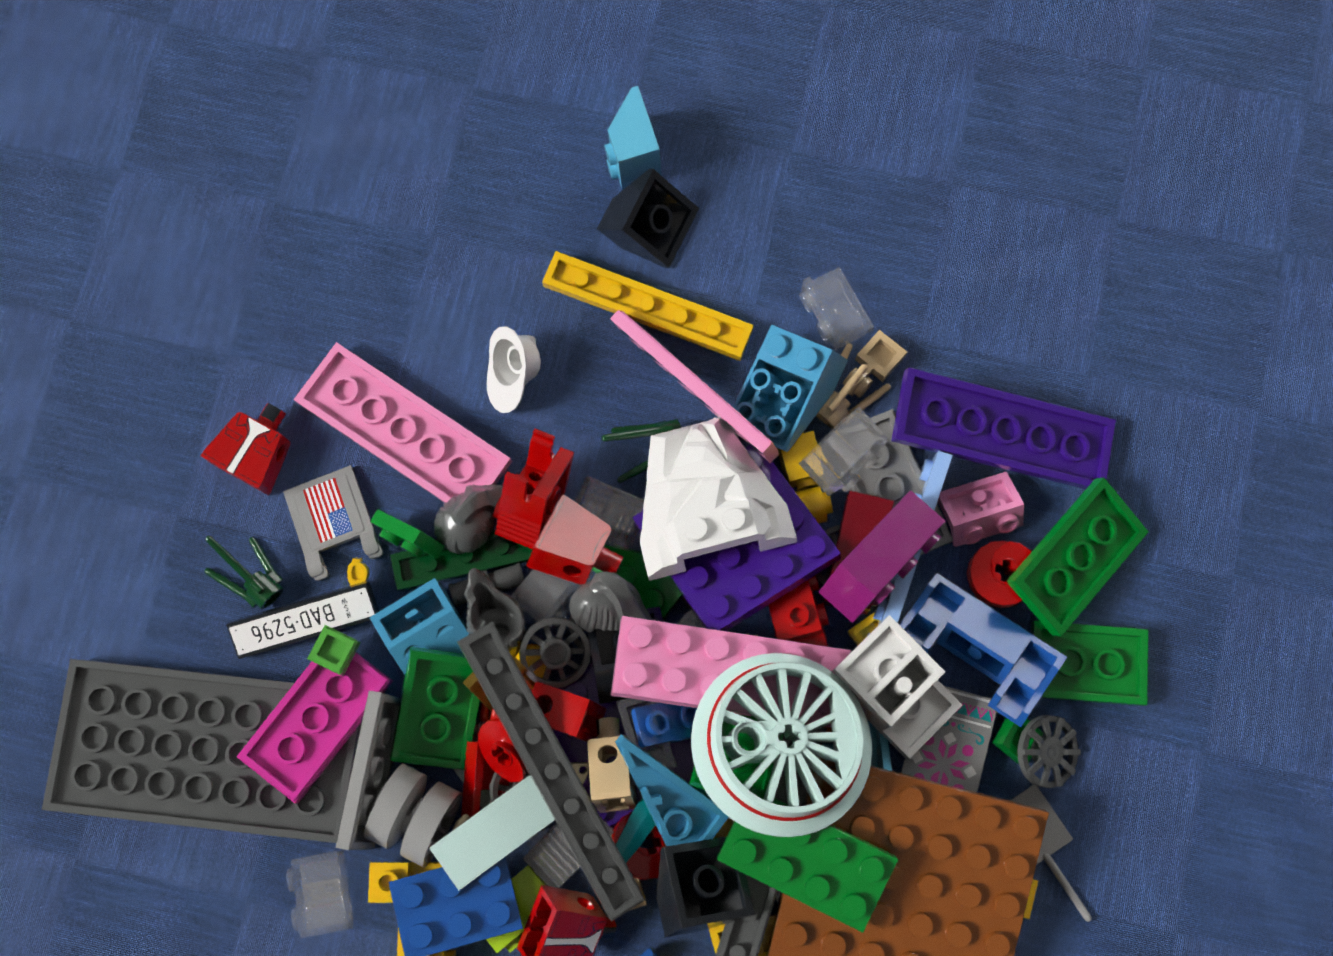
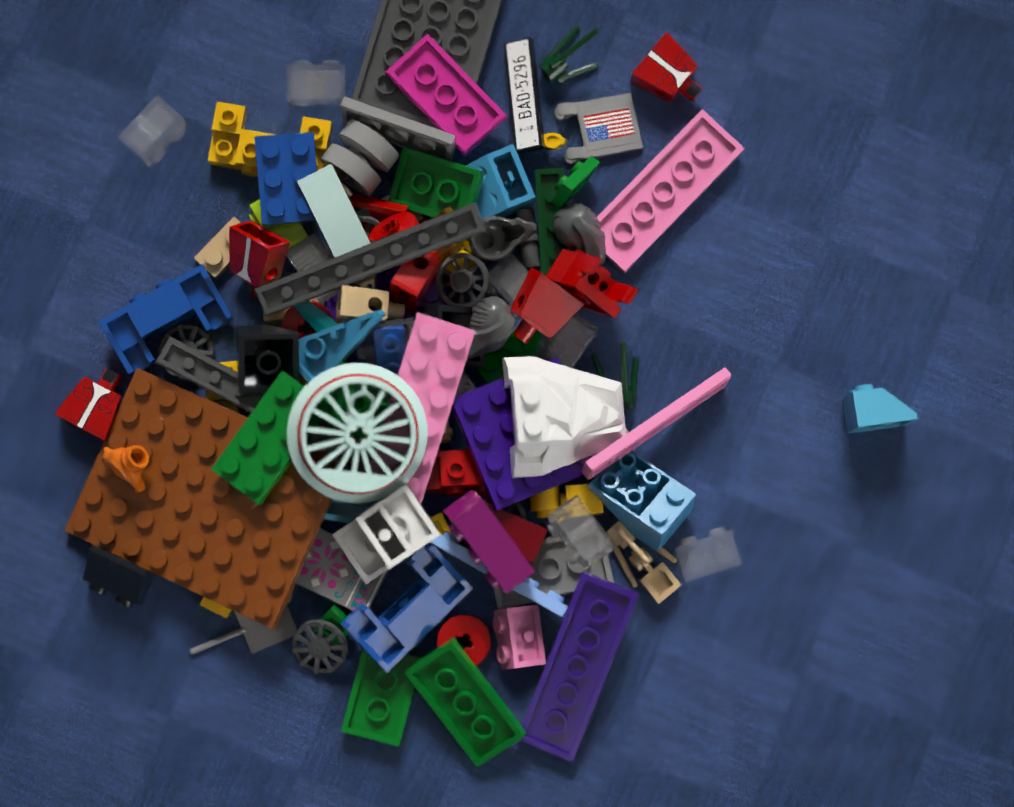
camera: 90 degrees right, 5 degrees up
bright green tile [307,625,361,676] -> none
white piece [487,327,541,413] -> none
yellow plate [542,251,754,361] -> none
black slope [597,169,699,268] -> none

